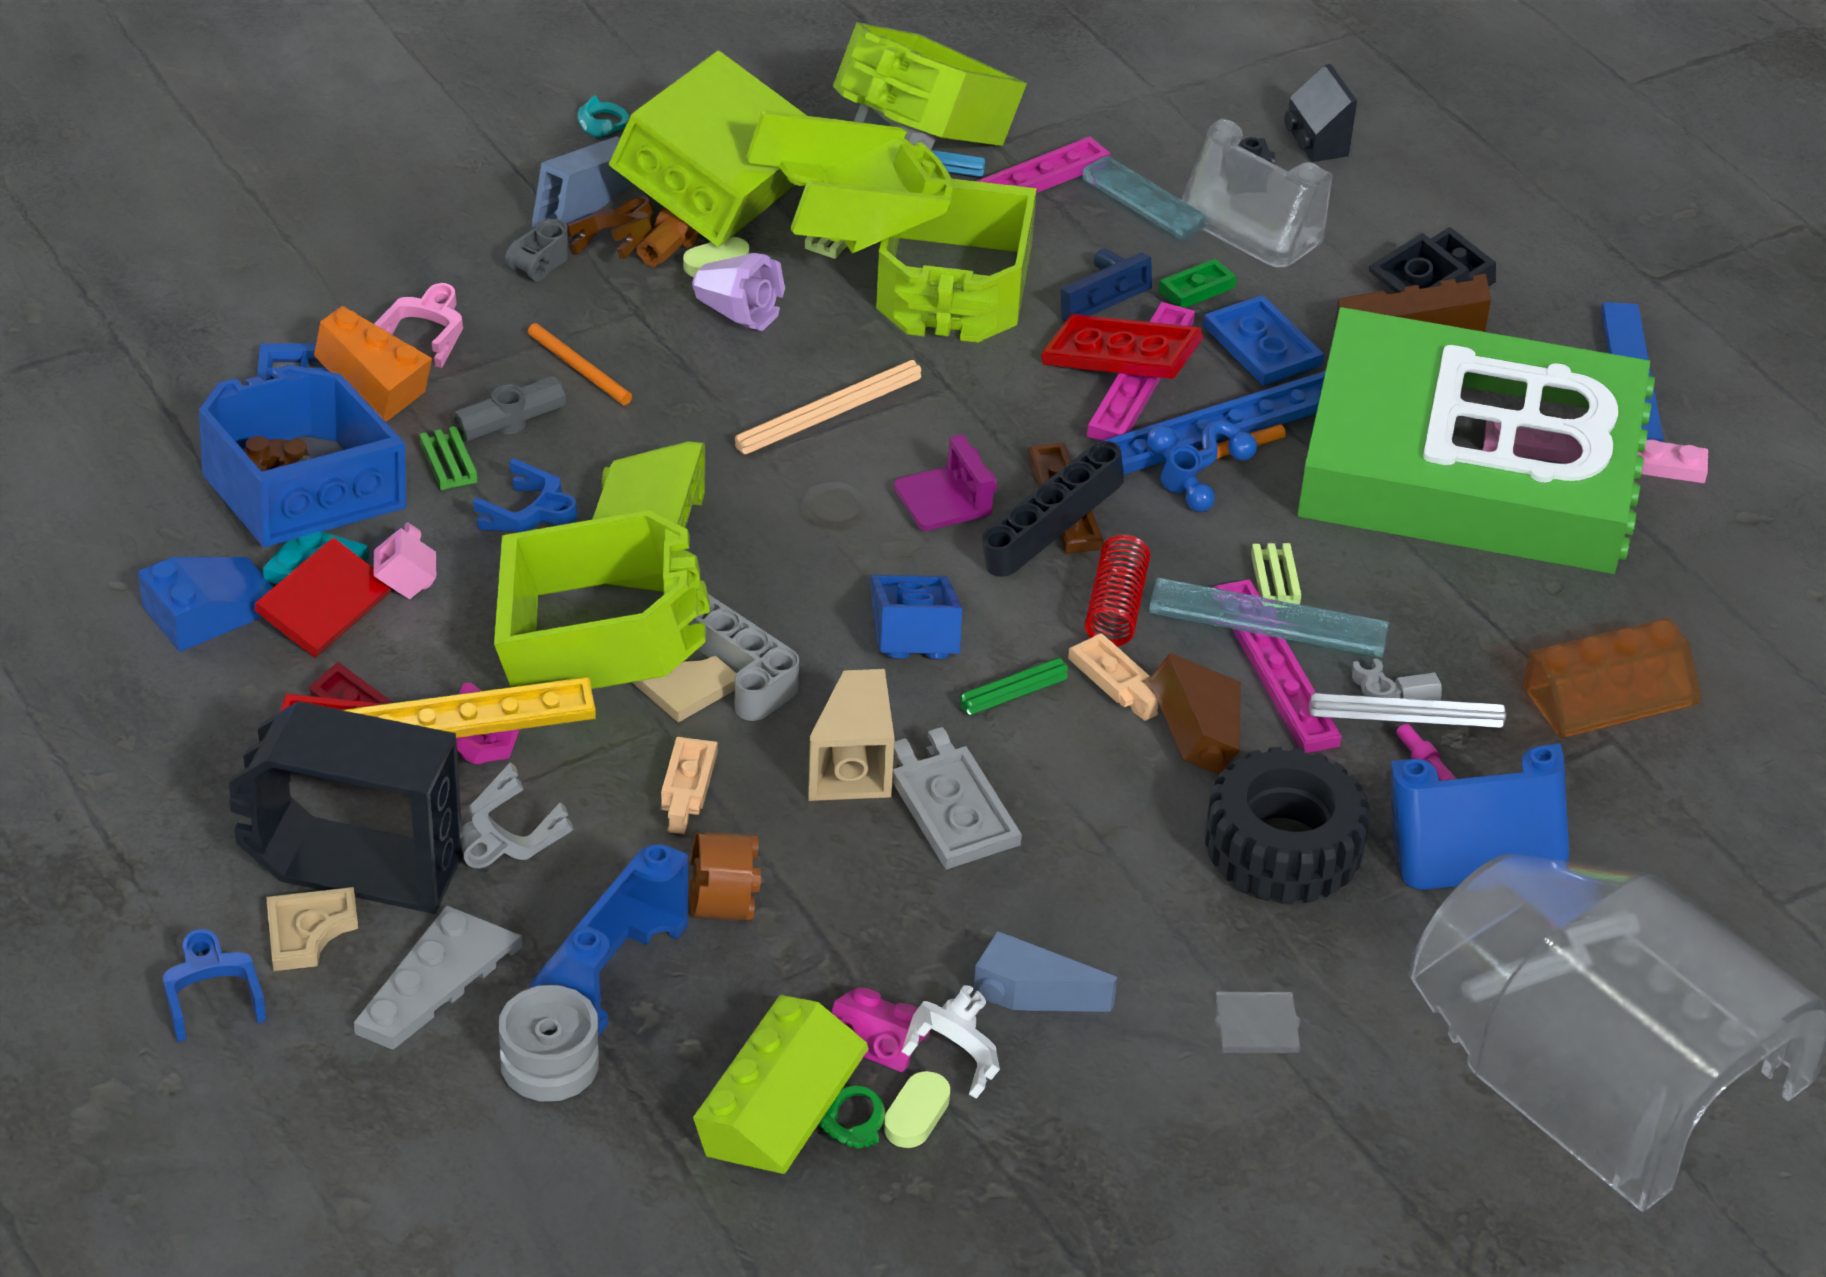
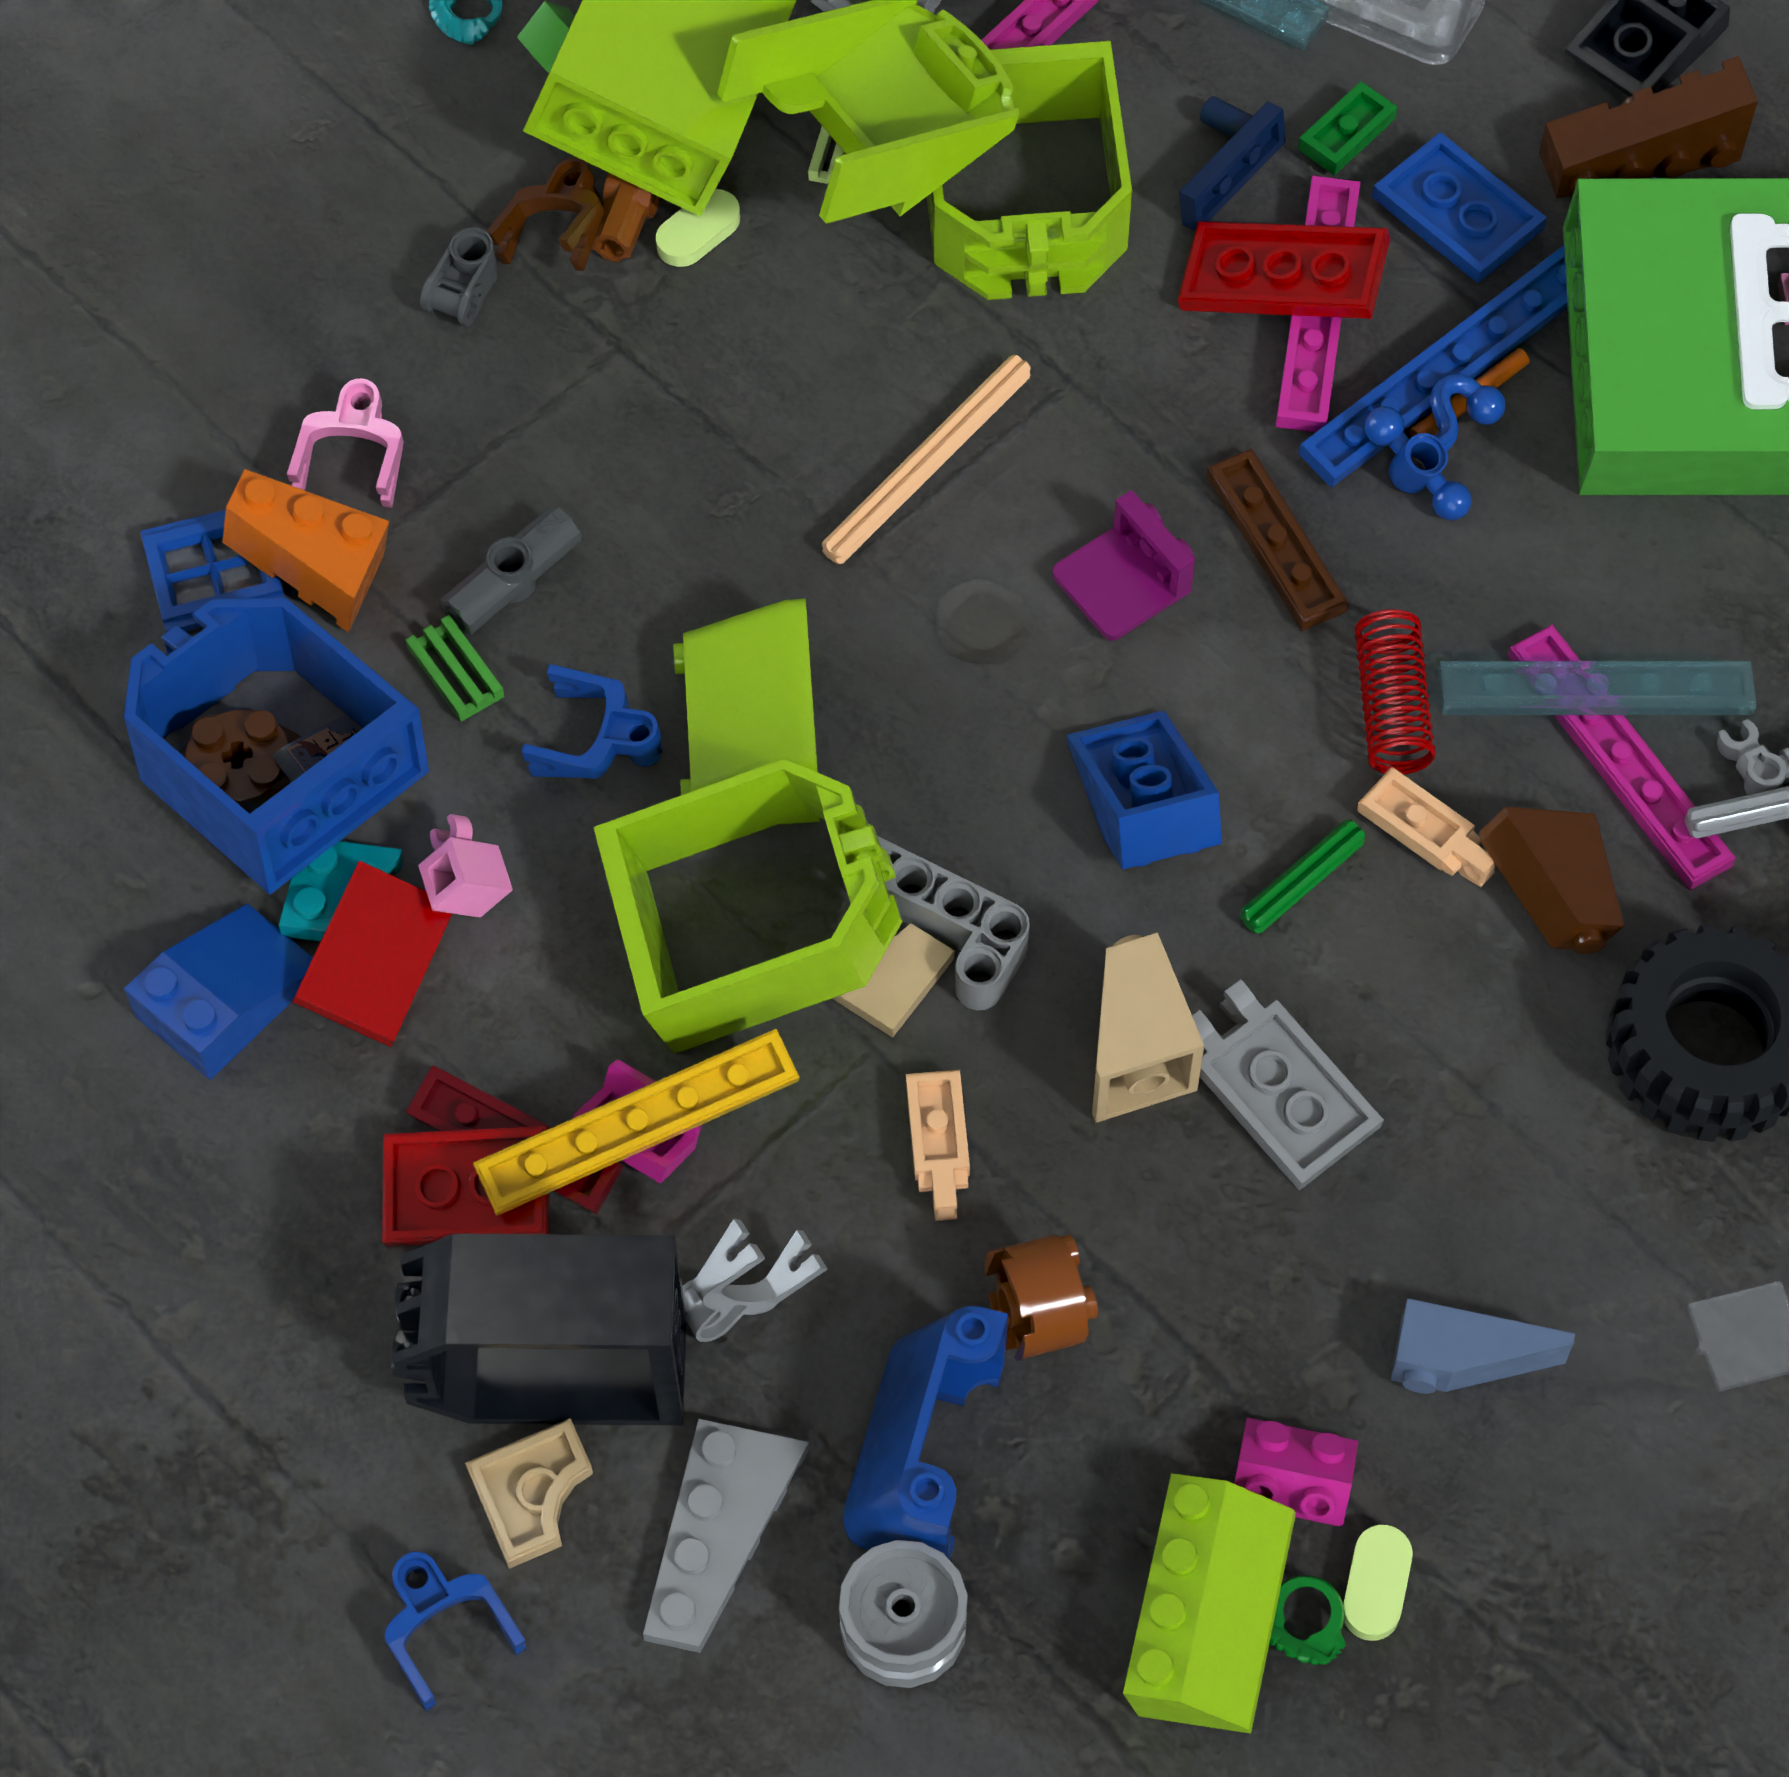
camera: 10 degrees left, 20 degrees up
orange bar [527,323,632,406] -> none
sand blue slope [531,136,633,228] -> none
lavender cone [692,253,785,332] -> none
white piece [902,985,1000,1099] -> none
black beam [981,441,1125,577] -> none
yellowish green tile [1251,543,1301,605] -> none

